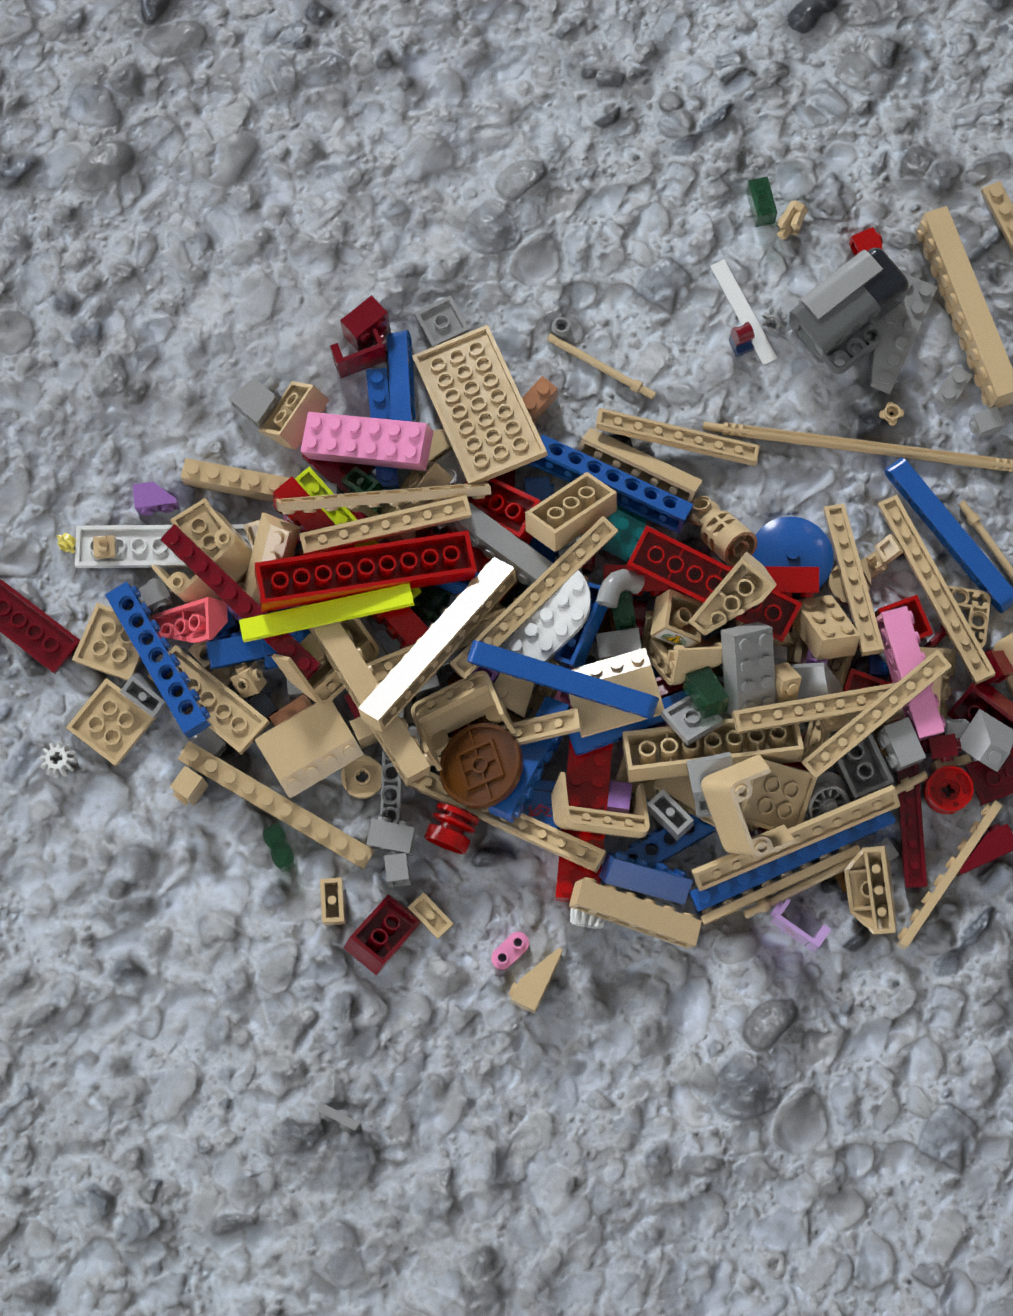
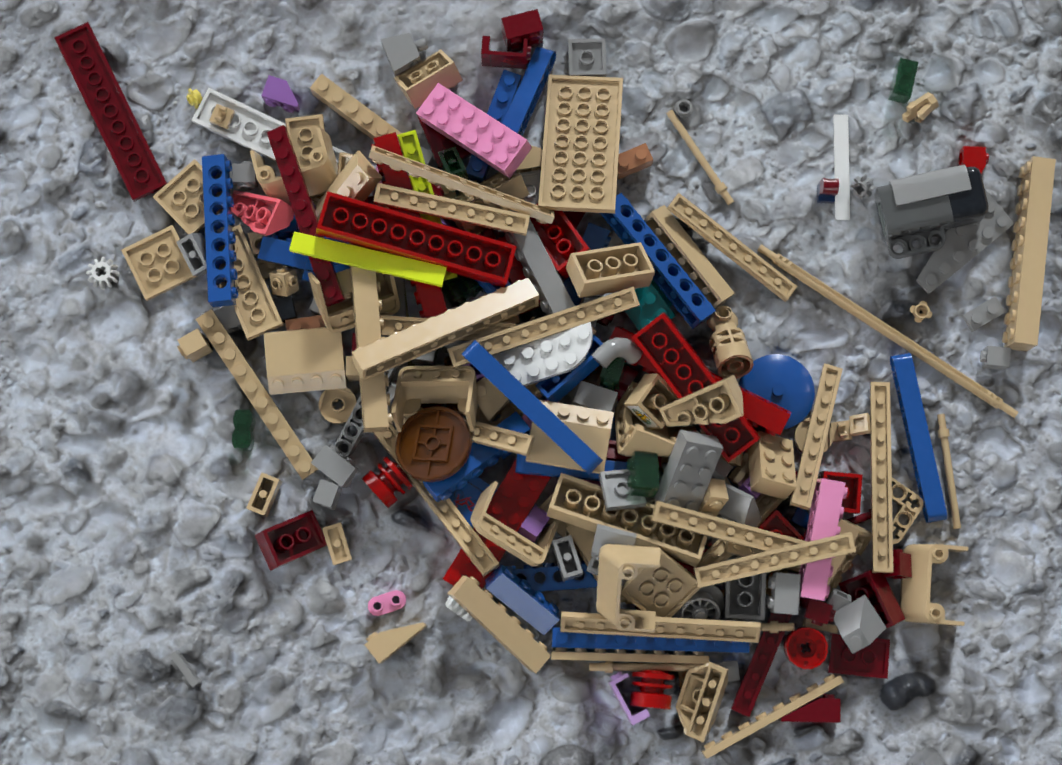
camera: 20 degrees right, 5 degrees up
none -> red wheel [630,669,674,709]

